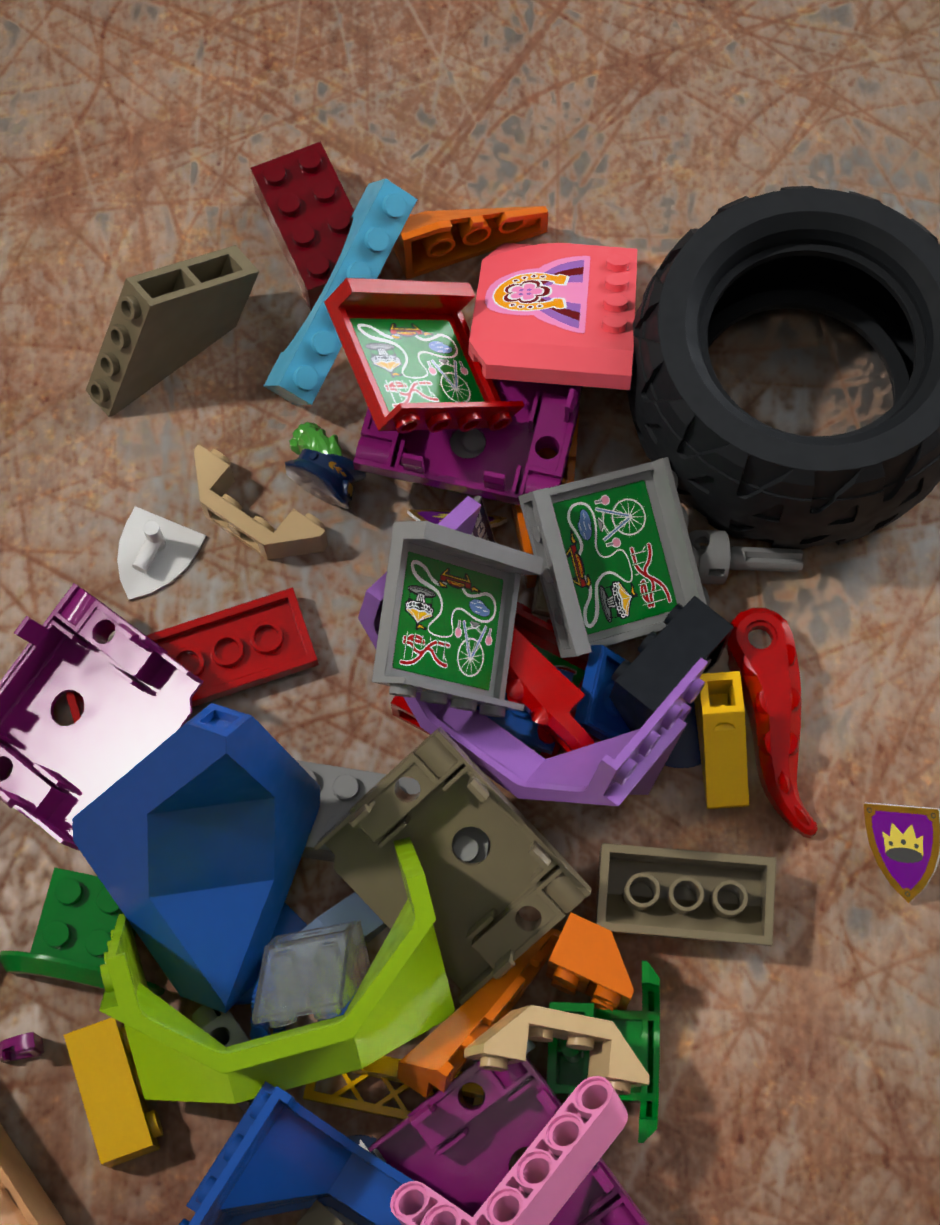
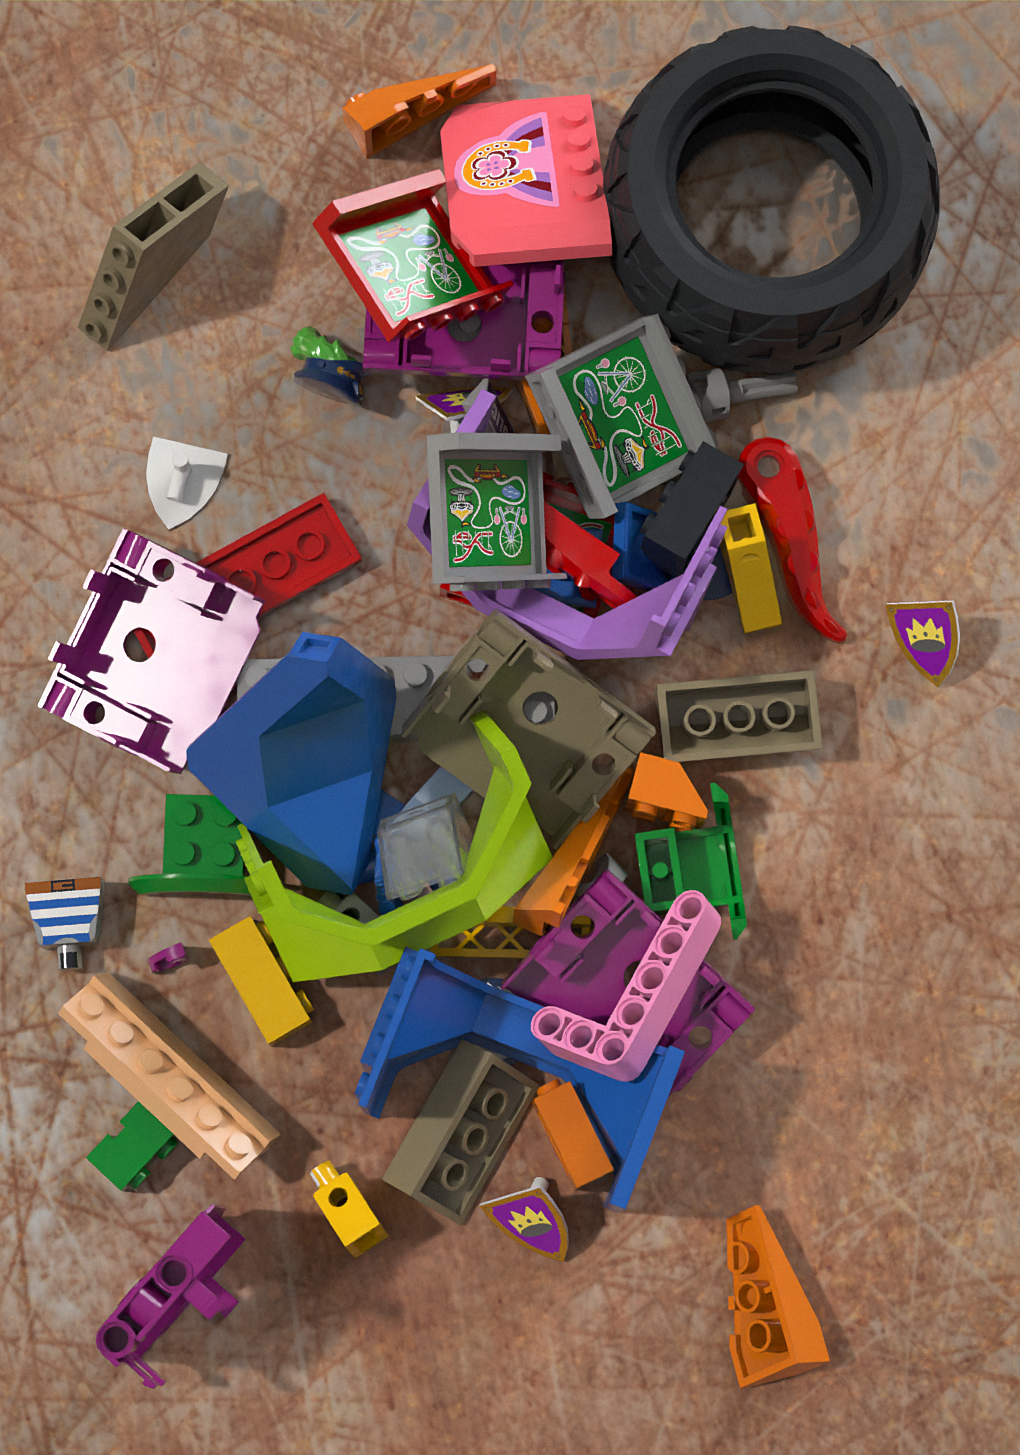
camera: 15 degrees left, 10 degrees up
tan slope [194,444,328,560] -> none
dark red brick [250,141,381,311] -> none
medium azure arch [264,179,418,405] -> none
tan slope [464,1005,650,1095] -> none

